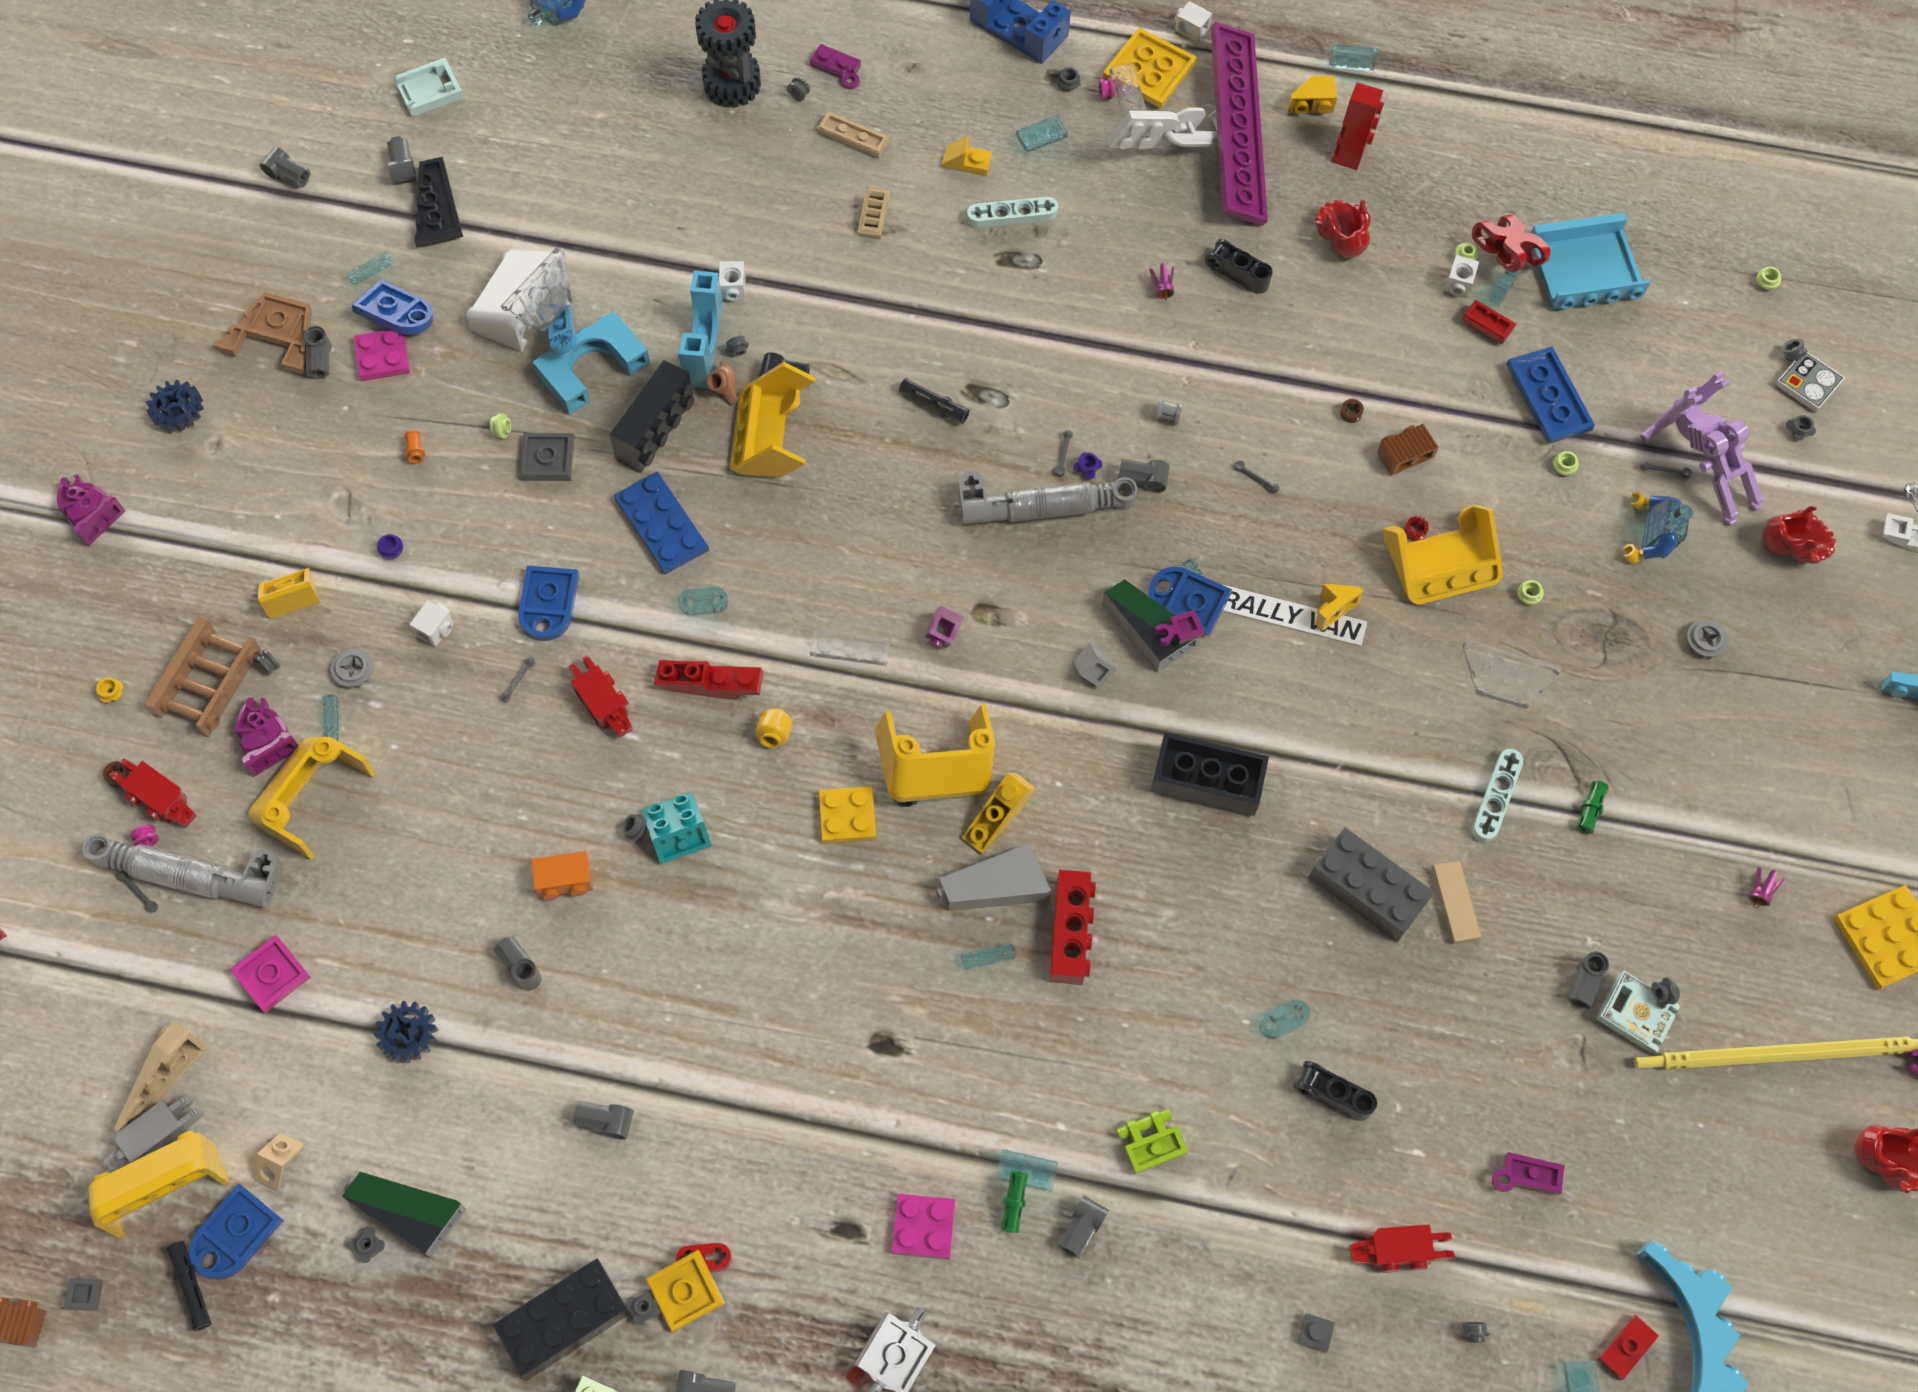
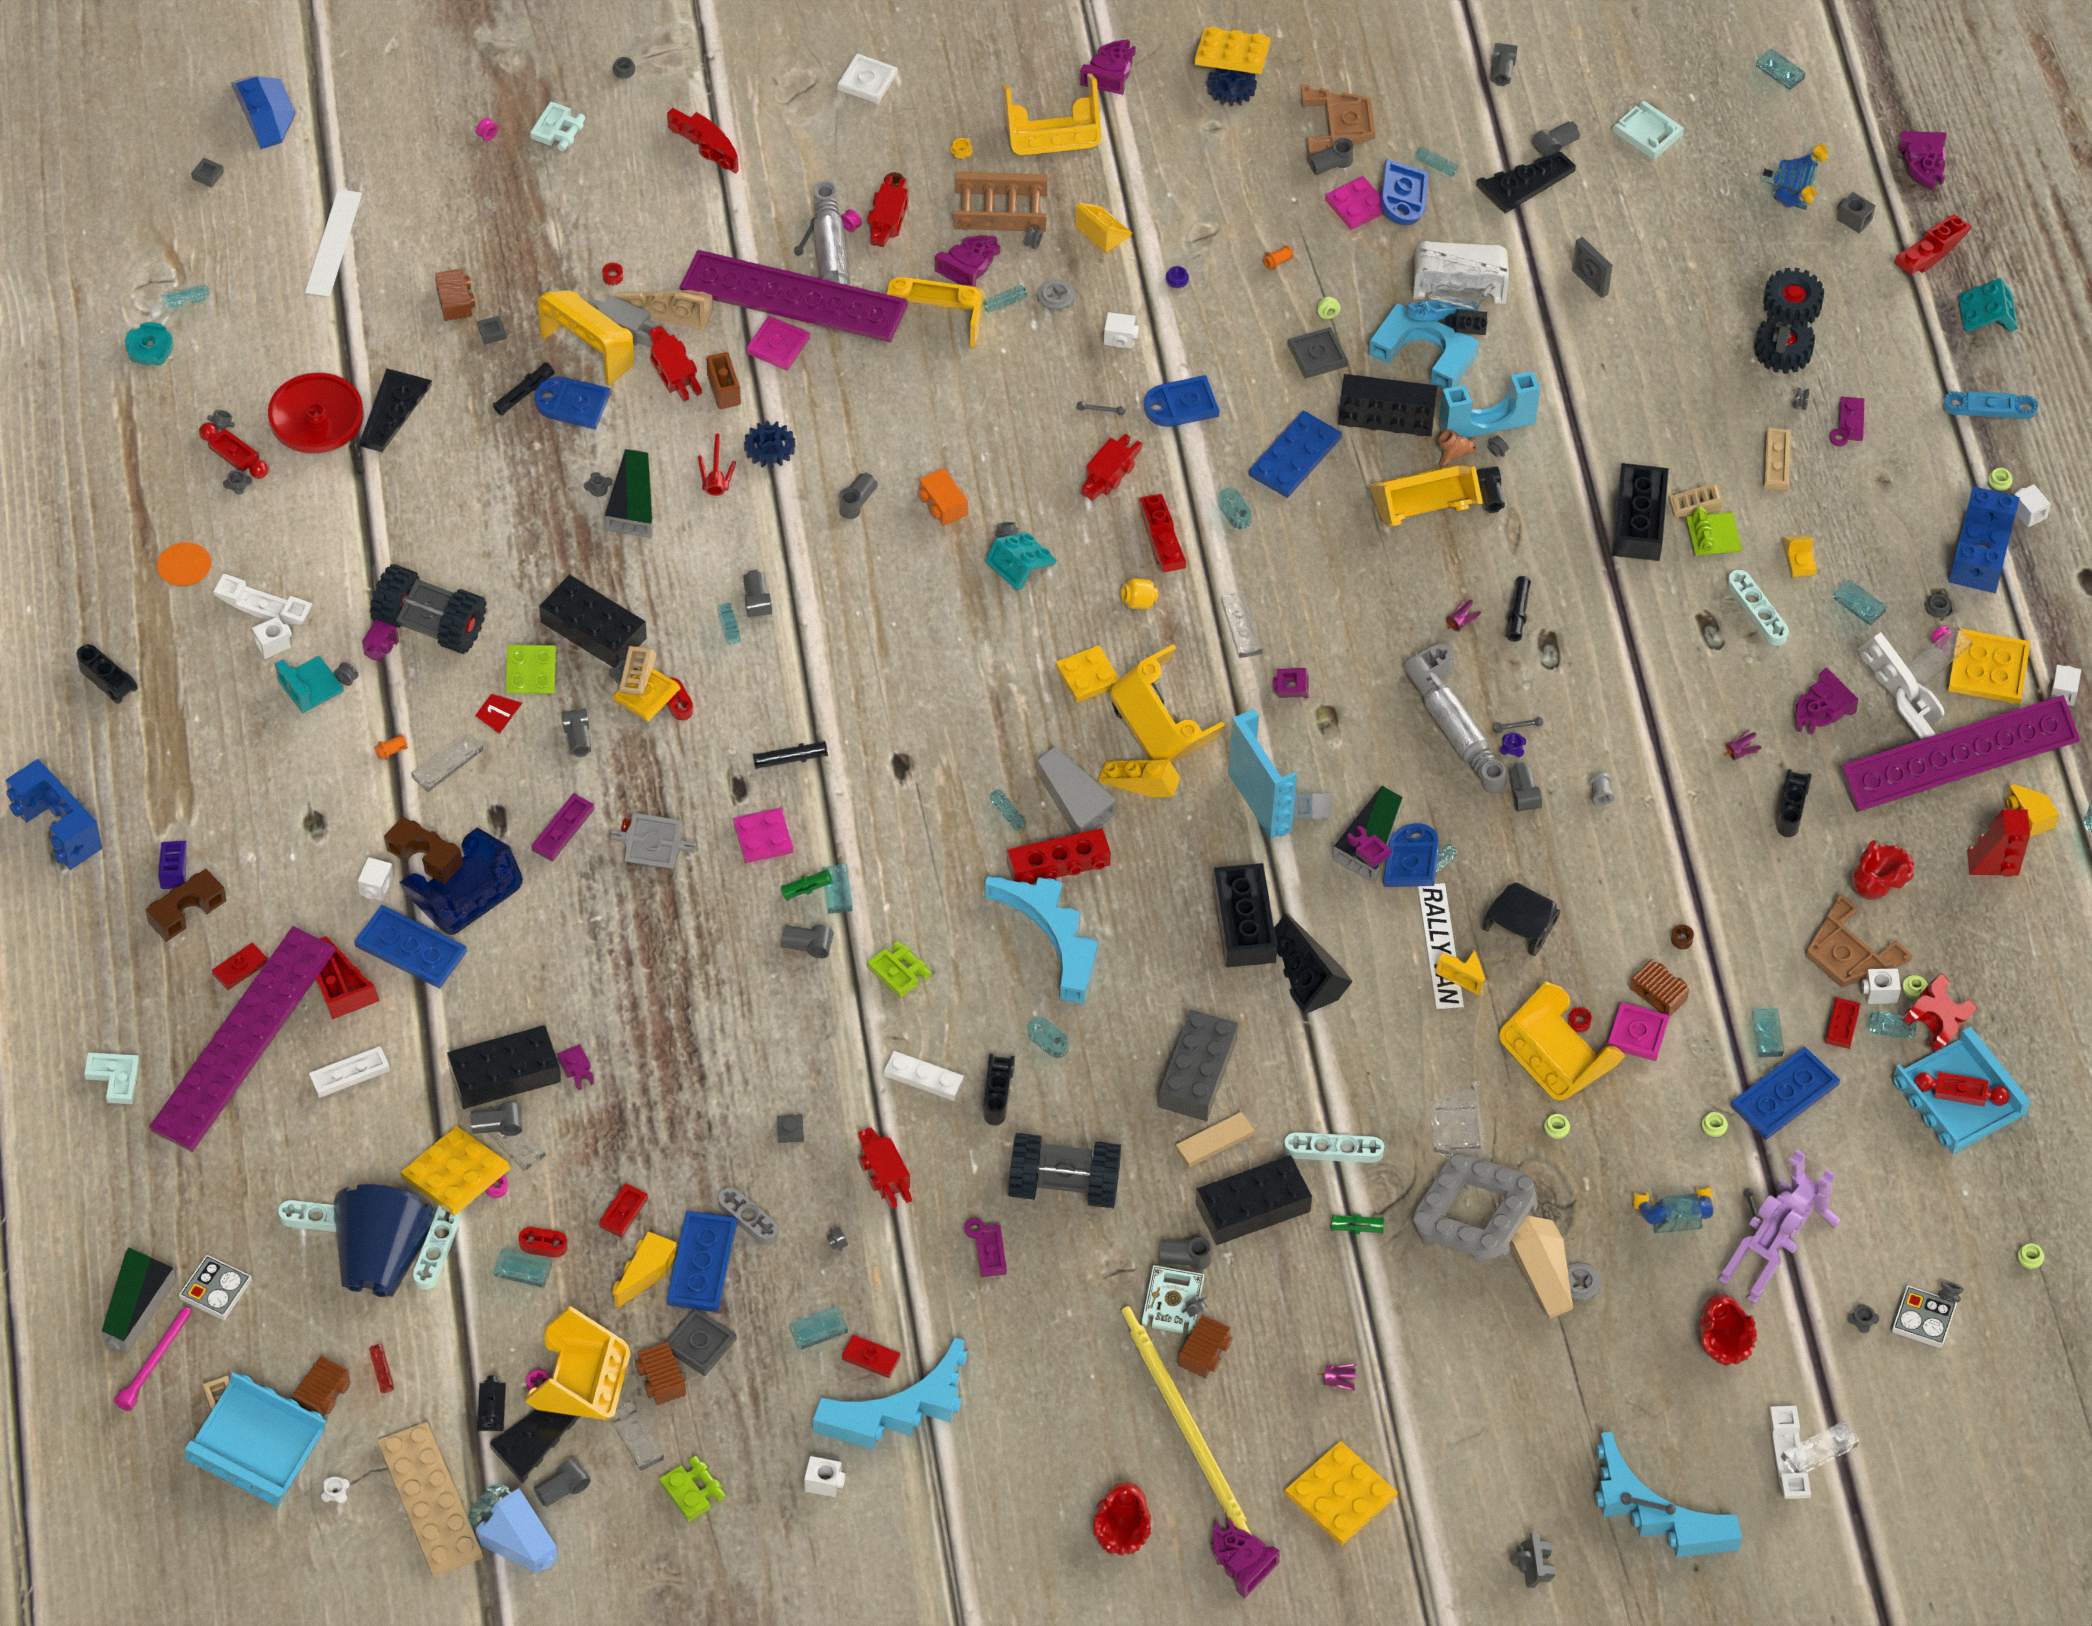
camera: 70 degrees right, 10 degrees down
tan bracket [253,1133,303,1190] -> none
white brick [719,261,746,301] -> none
dark grey hinge [1234,461,1279,493] -> none
none -> red bush [602,262,623,286]
none -> tan slope [619,646,657,695]
none -> red hinge [649,325,702,401]
none -> magenta plate [680,250,908,343]
none -> red plant [698,433,736,496]
none -> dark orange brick [706,352,741,409]
none -> clear light blue beam [717,603,741,645]
none -> black pin [753,741,828,769]
none -> white plate [884,1051,964,1101]
none -> medium azure arch [985,876,1098,1004]
none -> yellow windscreen [1002,73,1101,155]
none -> black plate [1008,1133,1121,1209]
none -> dark orange brick [1178,1314,1233,1378]
none -> yellow plate [1195,27,1271,74]
none -> black brick [1196,1155,1312,1245]
none -> medium azure panel [1228,709,1297,839]
none -> black wedge [1274,913,1353,1014]
none -> light grey plate [1414,1154,1538,1263]
none -> black hinge [1445,309,1487,335]
none -> flat silver piece [1446,598,1481,632]
none -> black piece [1482,882,1561,956]
none -> tan wedge [1509,1215,1573,1319]
none -> dark grey tile [1572,237,1613,298]
none -> dark pink plate [1608,1002,1670,1061]
none -> black brick [1612,463,1669,561]
none -> lime hinge [1686,507,1742,556]
none -> clear light blue plate [1752,1008,1784,1057]
none -> magenta piece [1795,667,1858,734]
none -> medium nougat wing [1806,894,1913,988]
none -> red plate [1913,1072,2010,1107]

